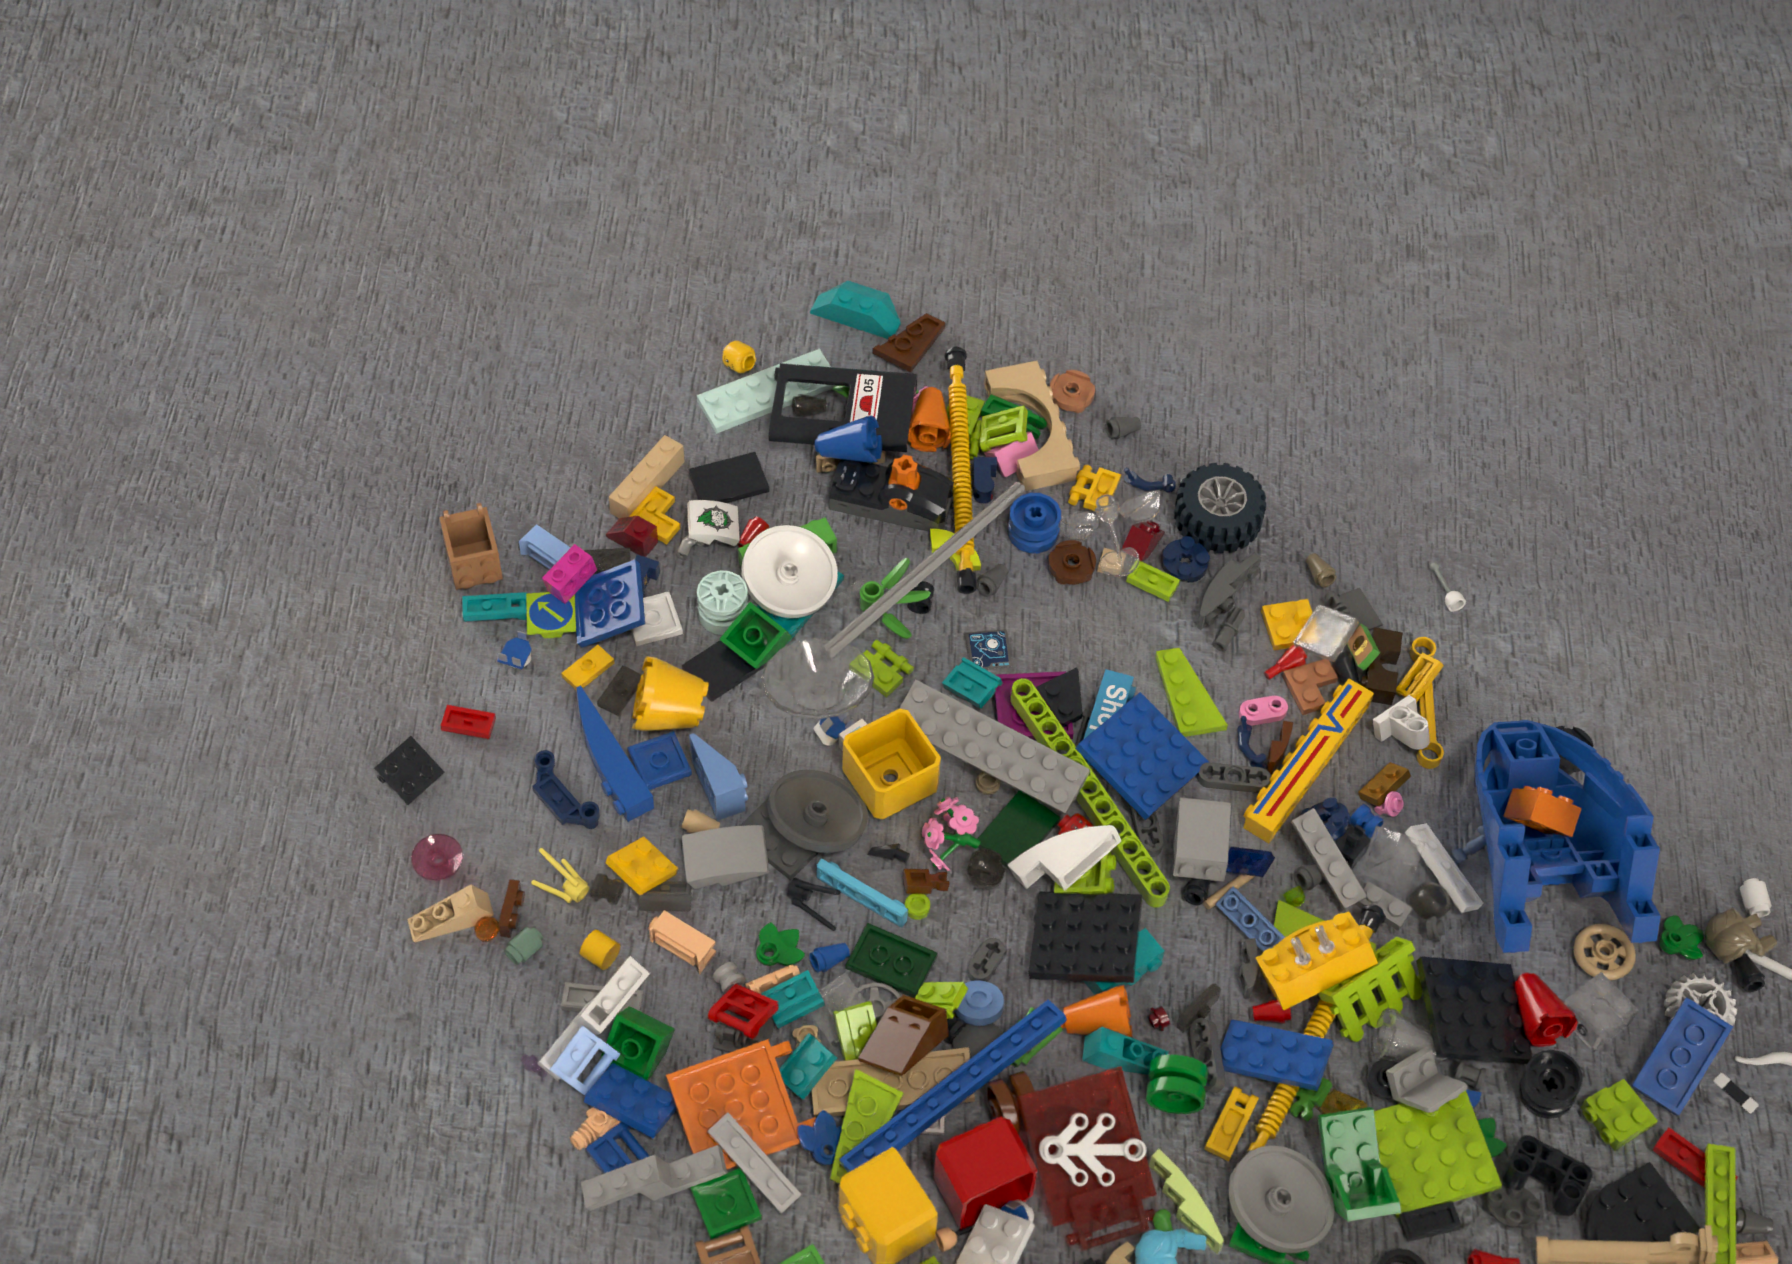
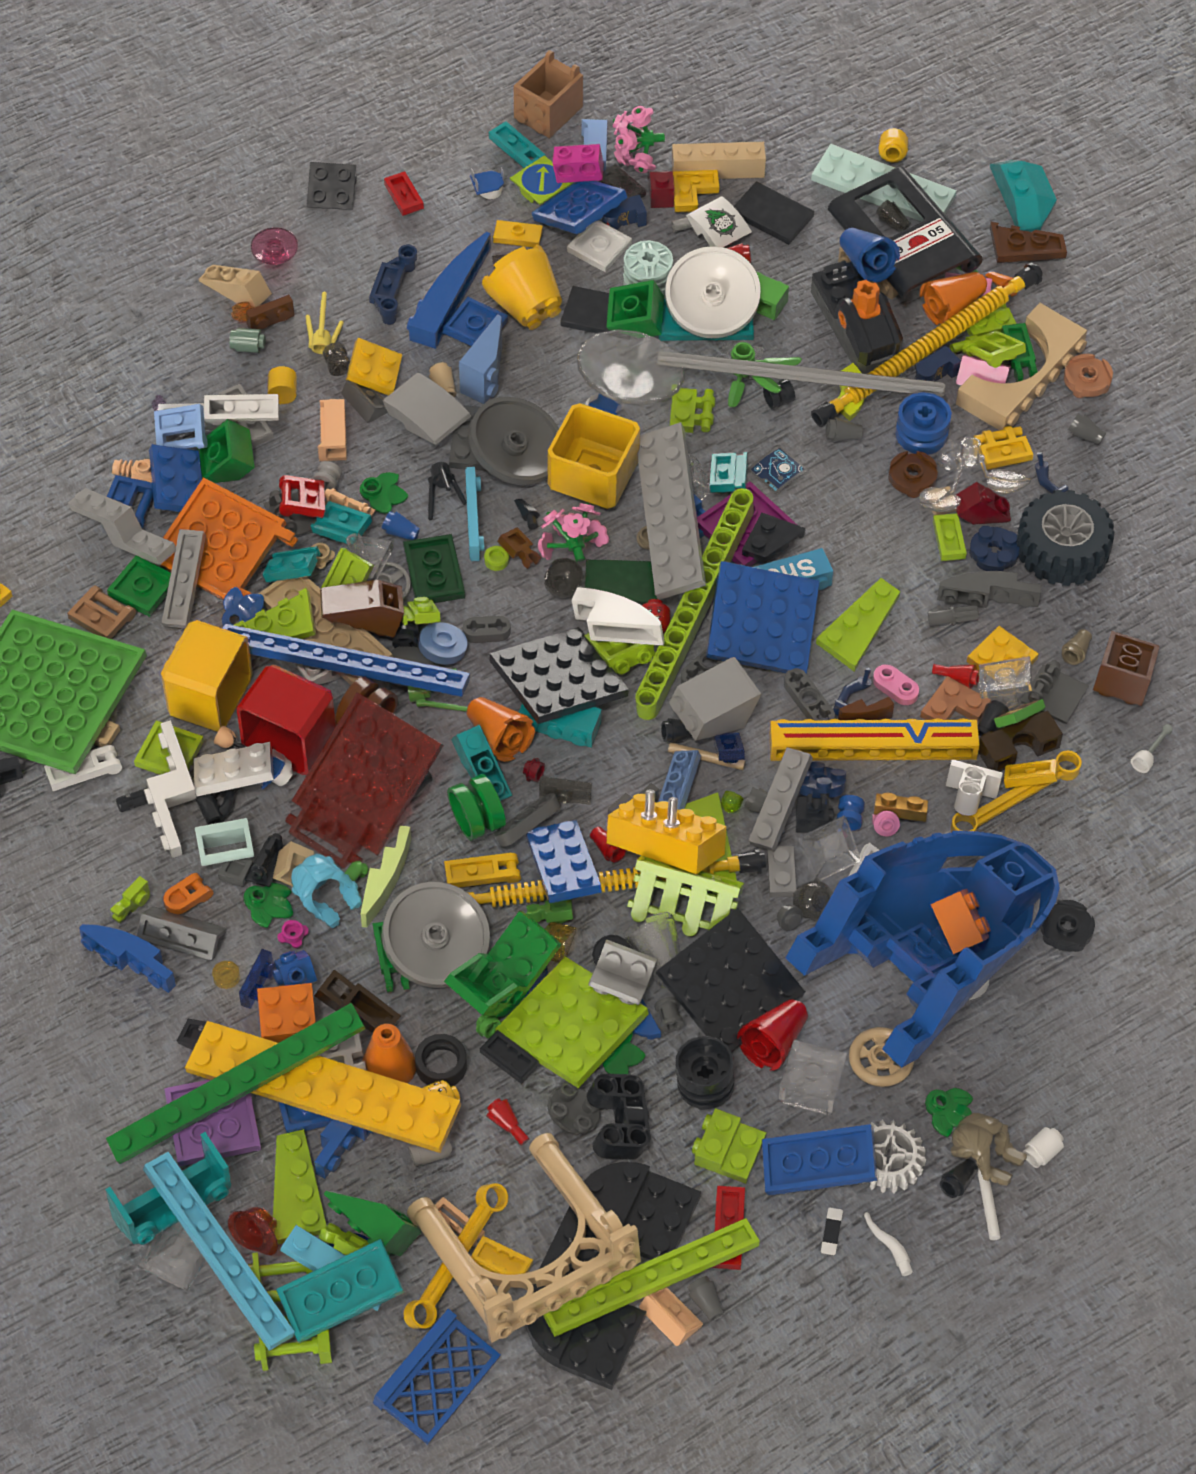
camera: 55 degrees right, 0 degrees up
white plant [1039,1113,1146,1186] -> none
none -> bright green plate [476,1015,501,1039]
none -> bright pink plant [613,106,665,173]
none -> orange bar [985,272,1017,297]
none -> reddish brown slope [1093,630,1160,706]

